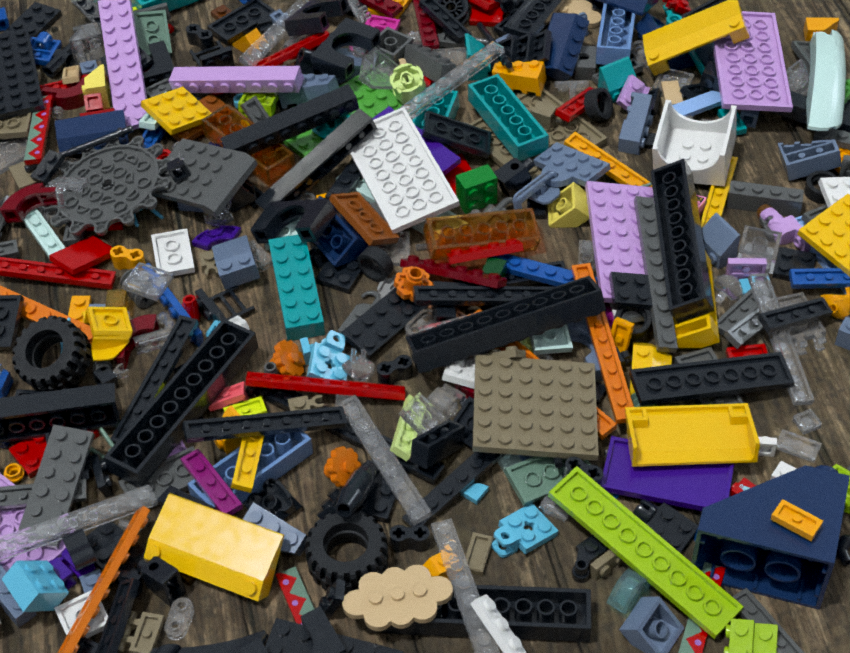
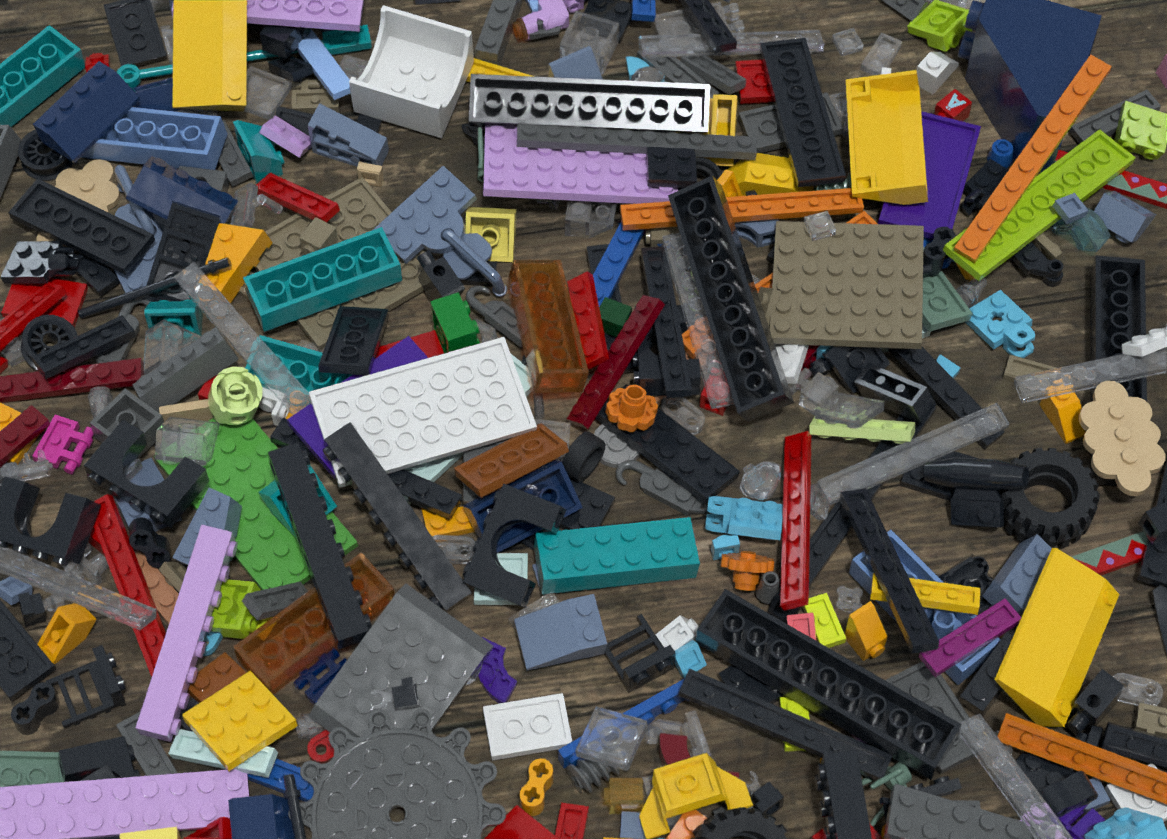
camera: 90 degrees left, 10 degrees up
red plant [182,295,201,323] -> none
dark tan plate [199,250,219,280] -> none
dark tan plate [288,395,324,411] -> none
black plate [319,579,345,620] -> none
orange plant [324,446,361,487] -> none
black axle [377,355,413,385] -> none
black axle [389,524,430,553] -> none
light orange plate [564,132,652,187] -> none
black tyre [584,87,613,122] -> none
tan tile [661,80,683,105] -> none
lavender plate [725,258,767,282] -> none
light orange plate [770,499,823,542] -> none
none -> tan tile [357,162,384,187]
none -> clear plate [804,211,836,241]
none -> orange plate [954,54,1112,263]
none -> sand blue plate [1053,193,1088,224]

